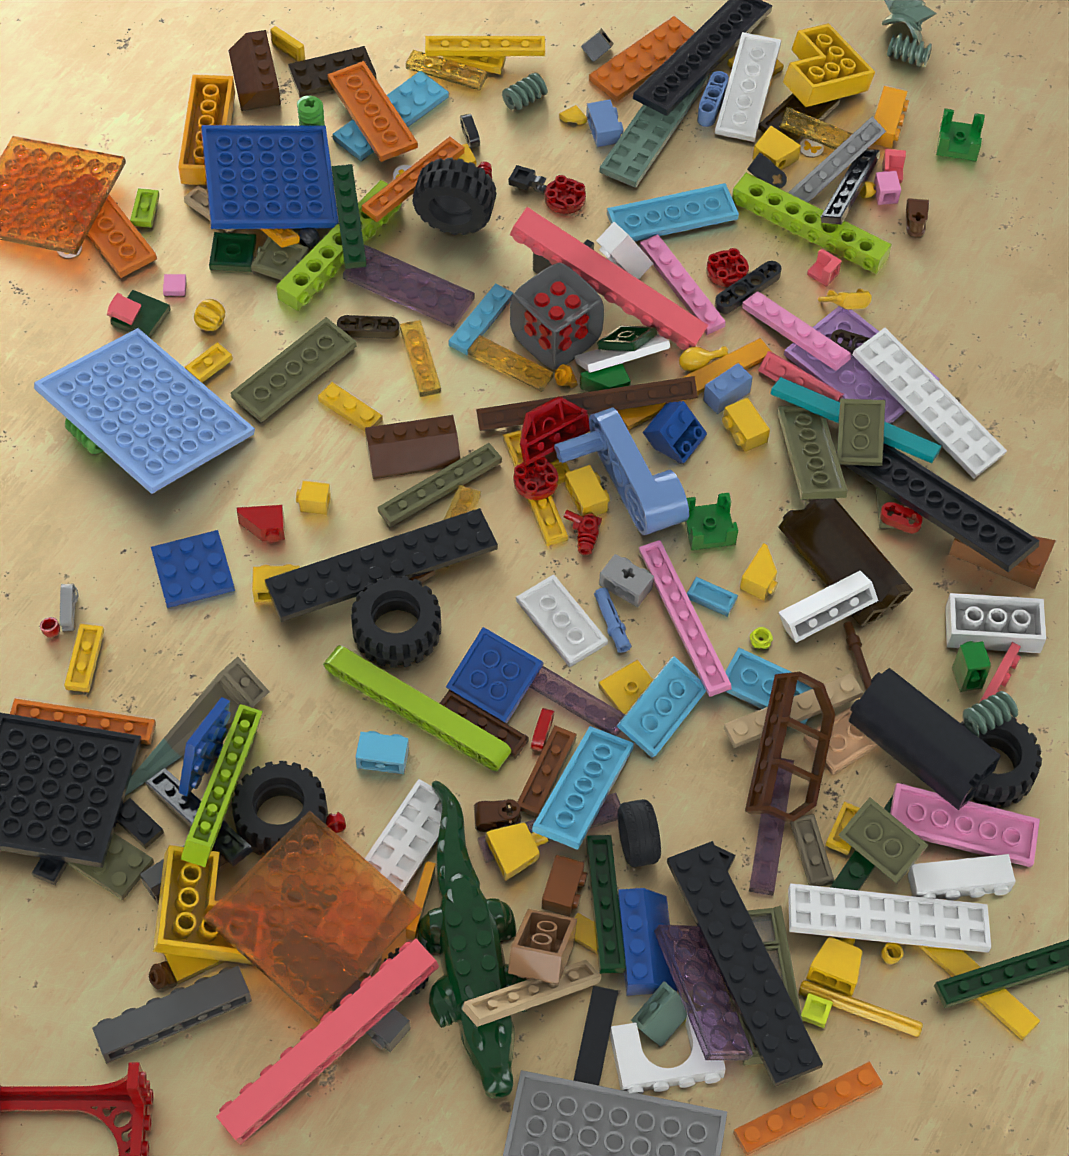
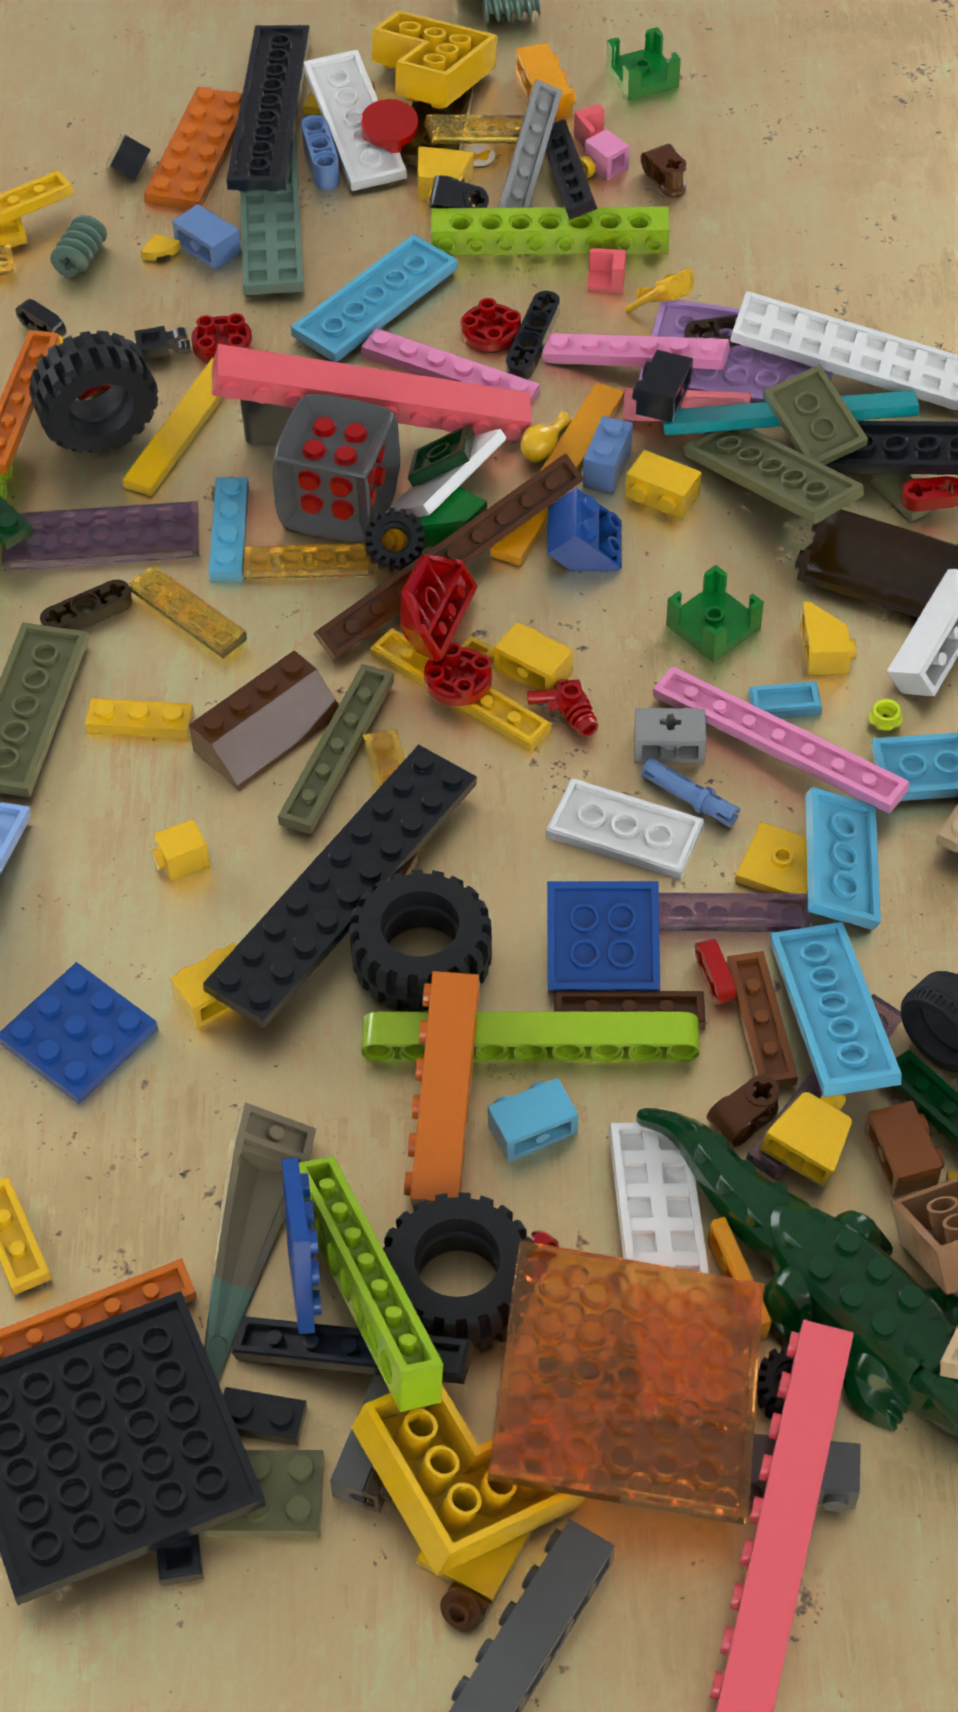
camera: 30 degrees left, 5 degrees down
red slope [237,505,285,542] -> none
medium blue beam [554,408,689,535] -> none
white brick [596,222,654,279] -> none
none -> yellow tile [122,358,224,497]
none -> red tile [361,99,418,153]
none -> black tyre [365,508,425,573]
none -> orange brick [404,971,480,1208]
none -> black brick [632,350,693,423]

